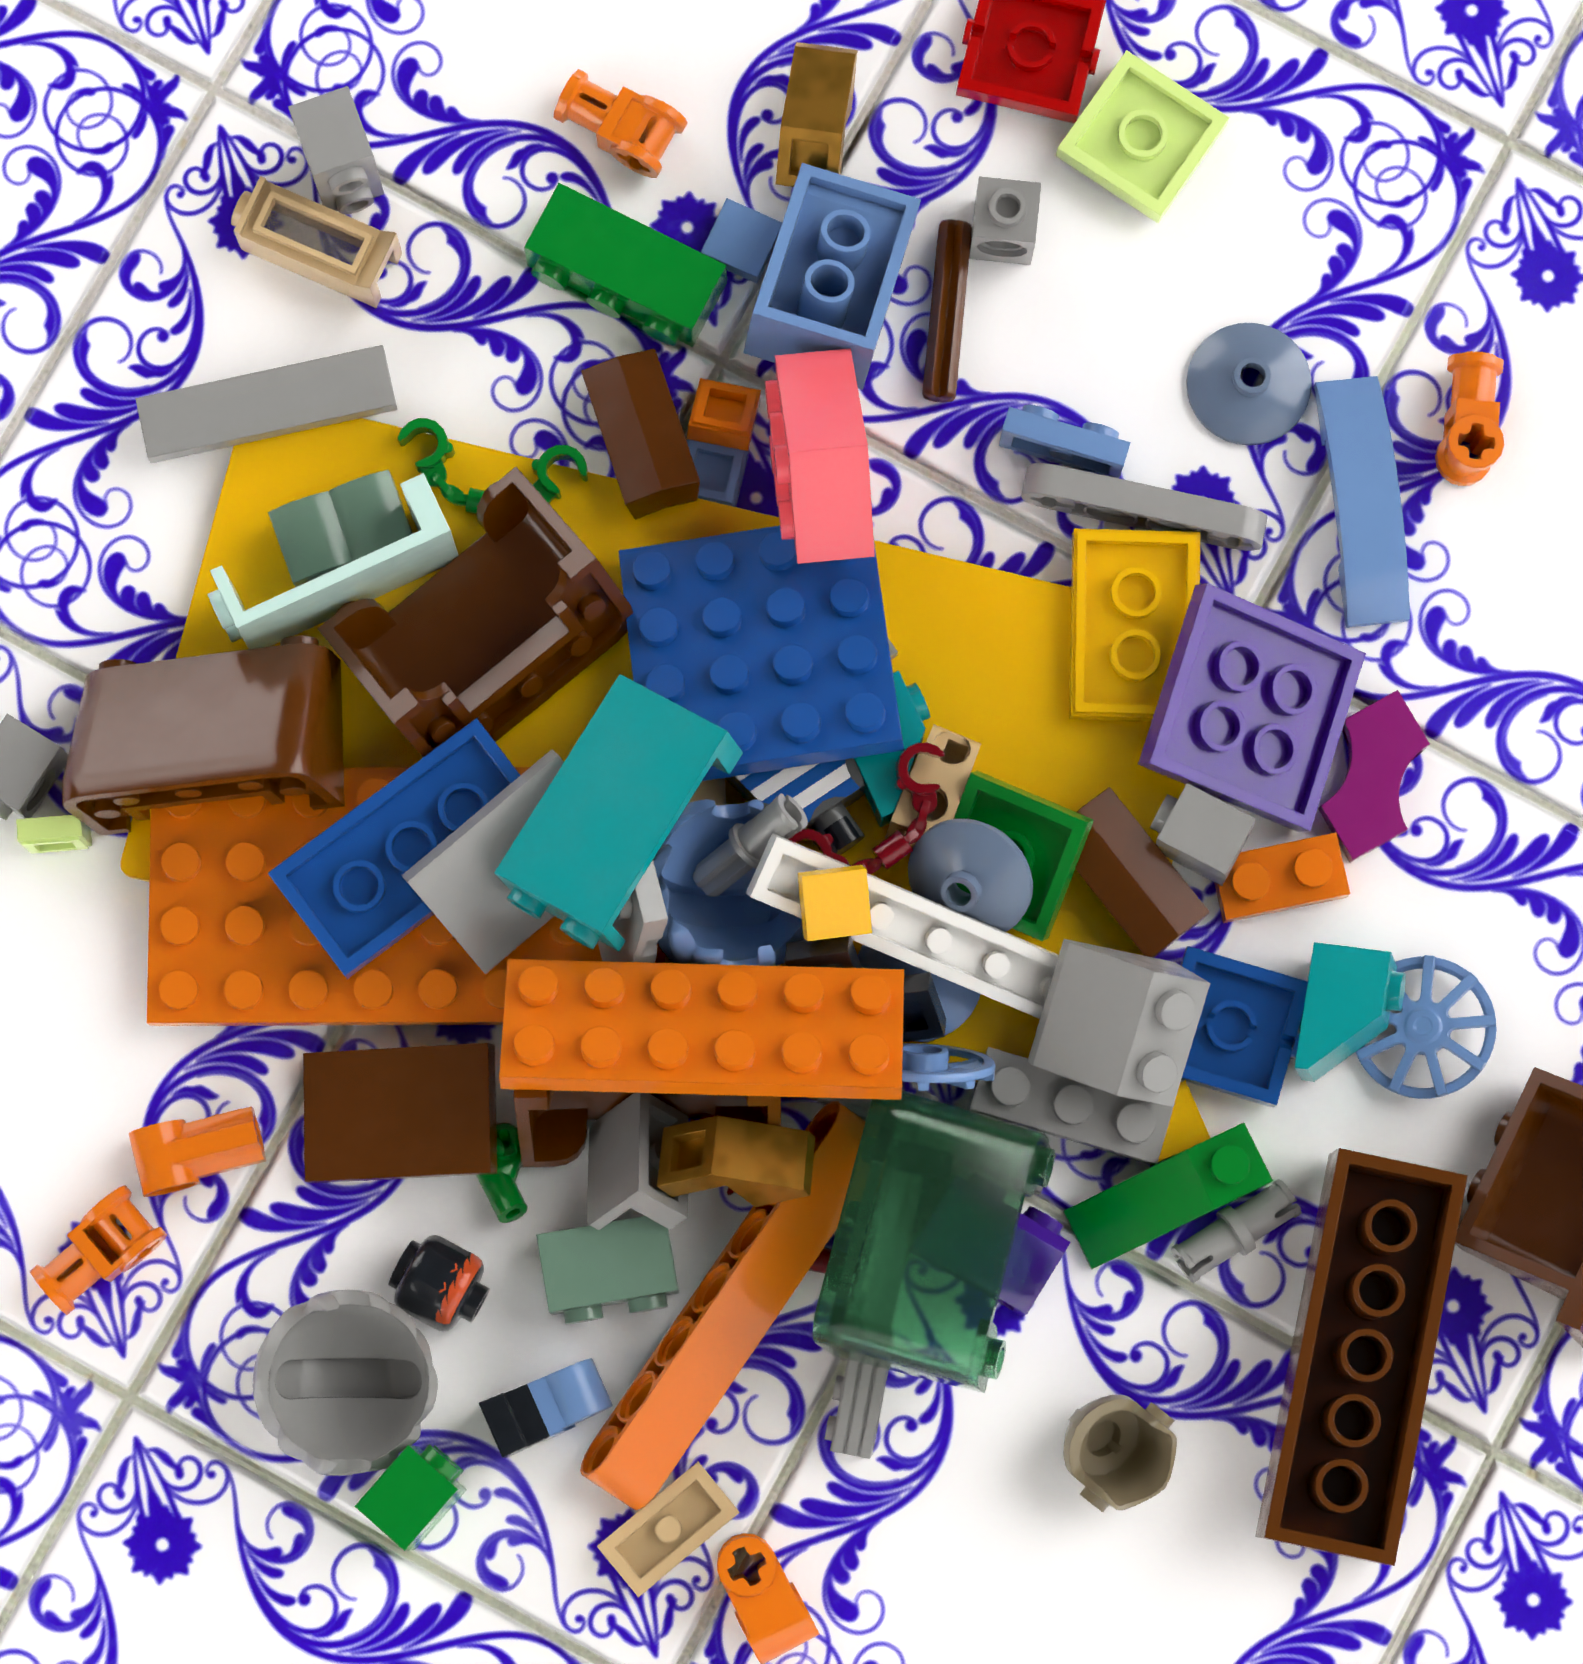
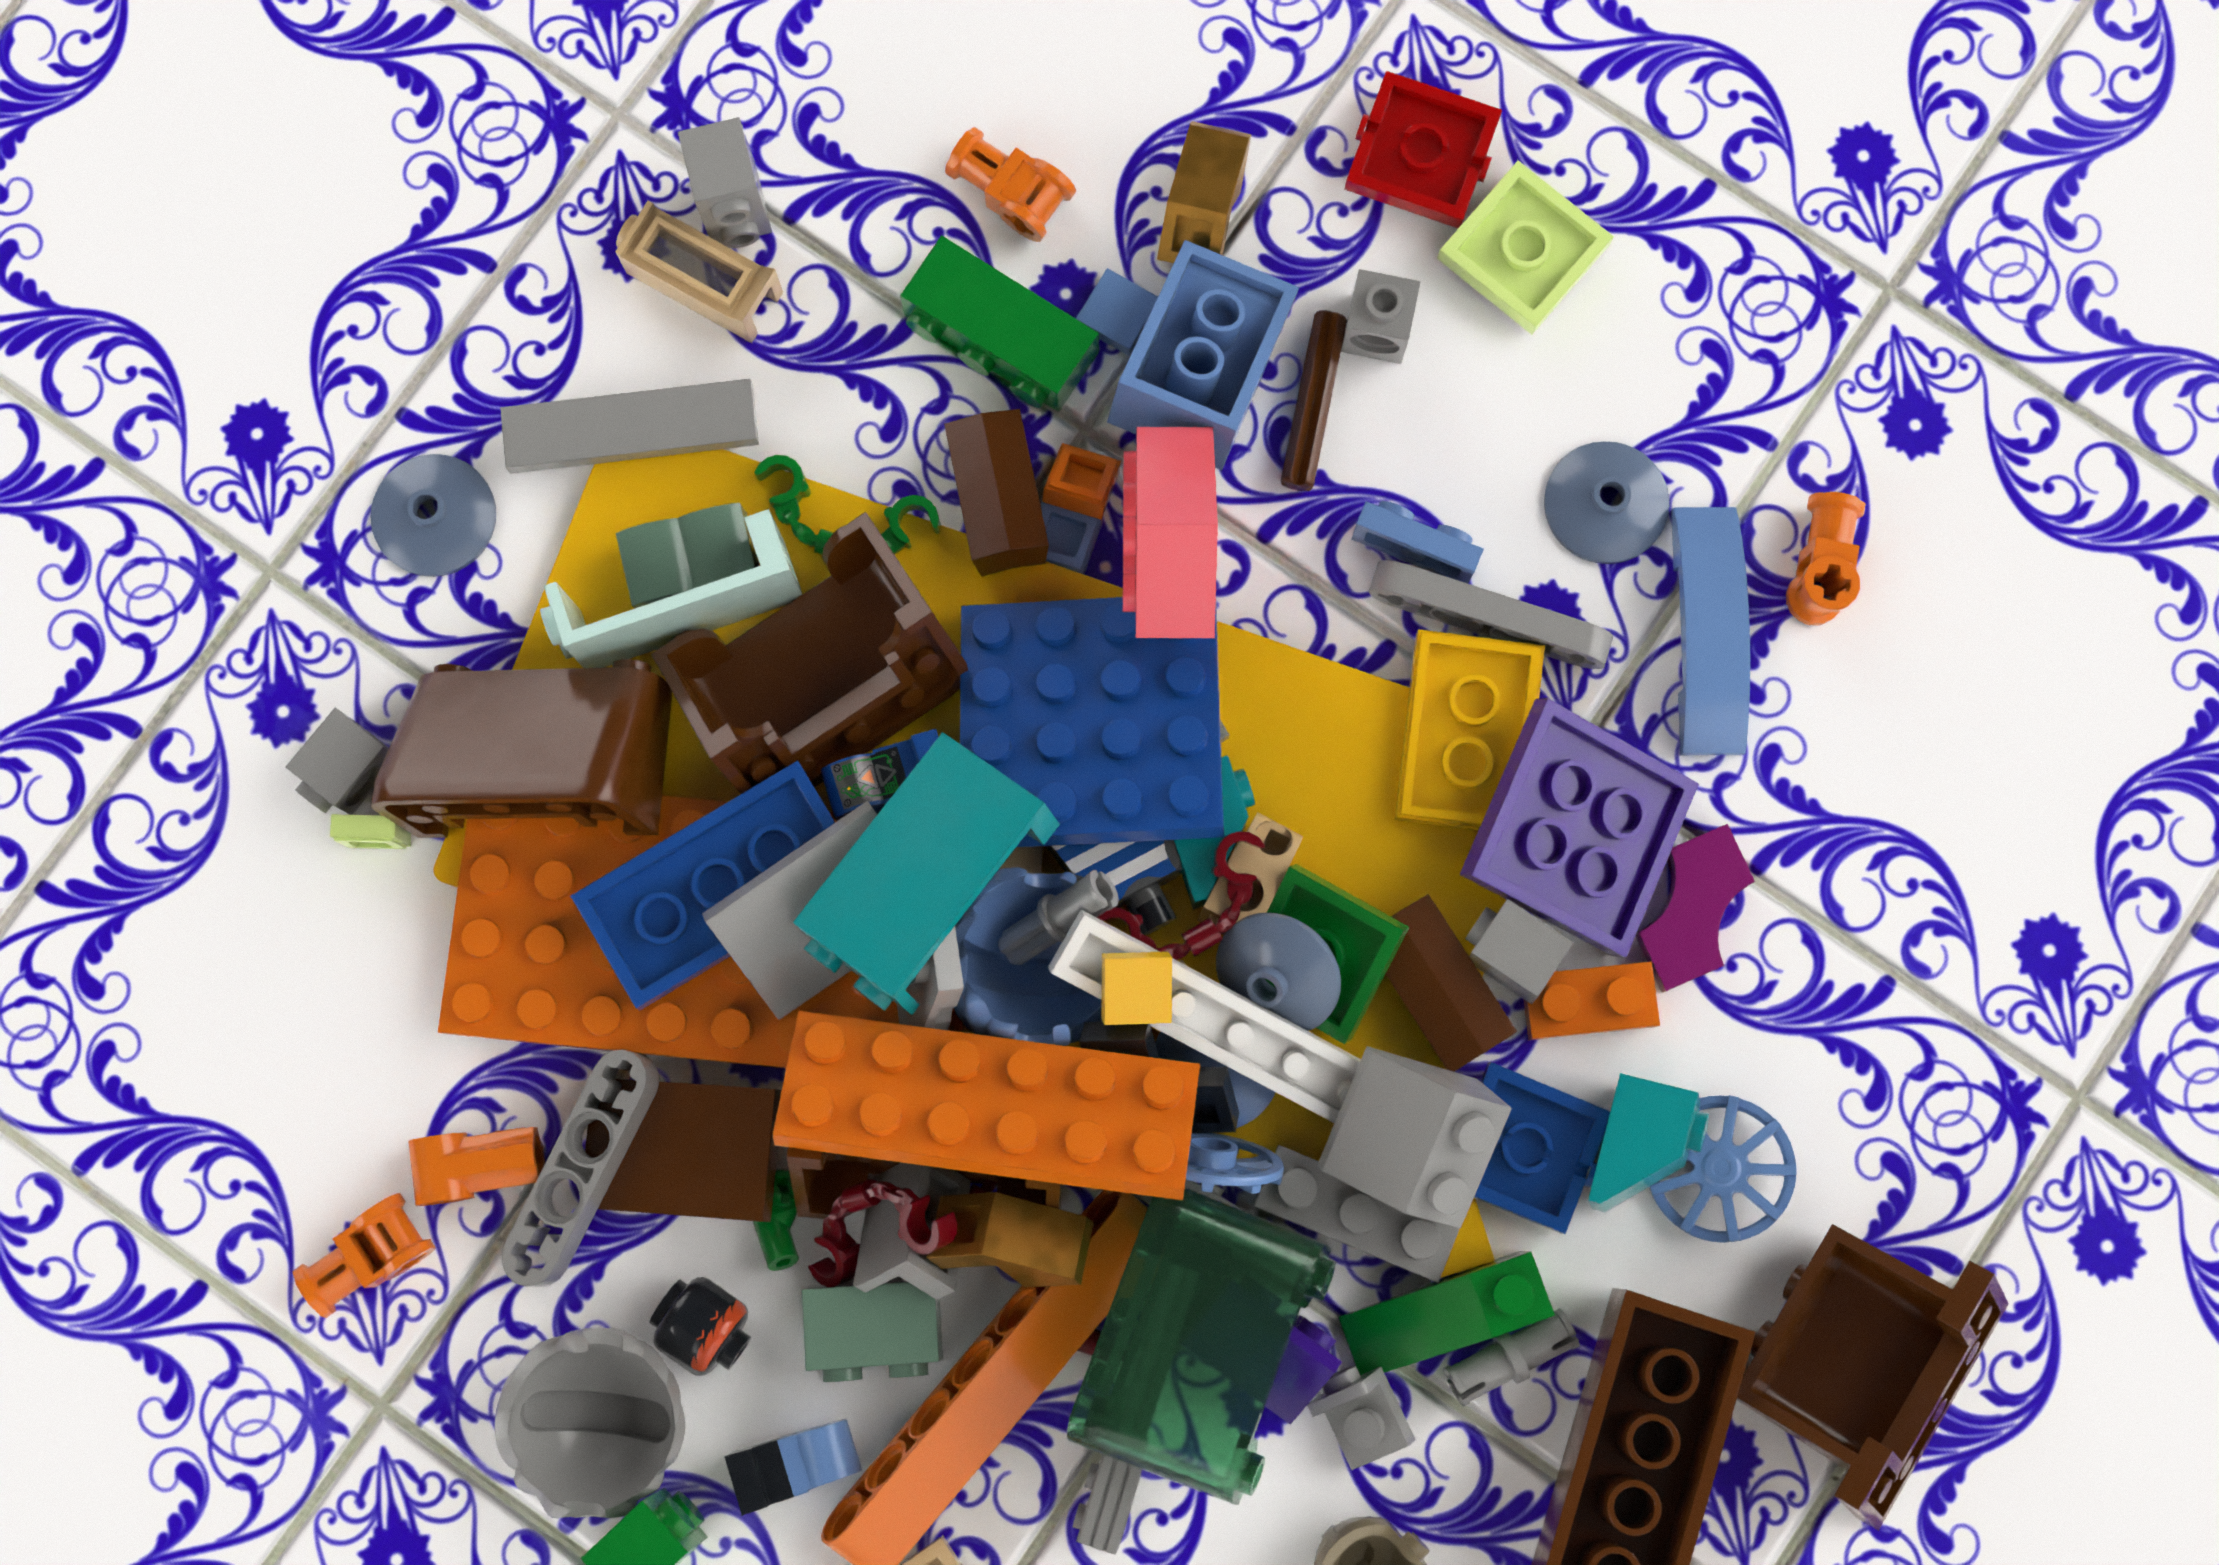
camera: 10 degrees right, 0 degrees up
none -> sand blue dish [370,454,496,577]
none -> light grey beam [501,1049,659,1287]
none -> dark red piece [808,1179,957,1287]
none -> leg [820,729,939,821]
none -> light grey bracket [1307,1365,1416,1470]

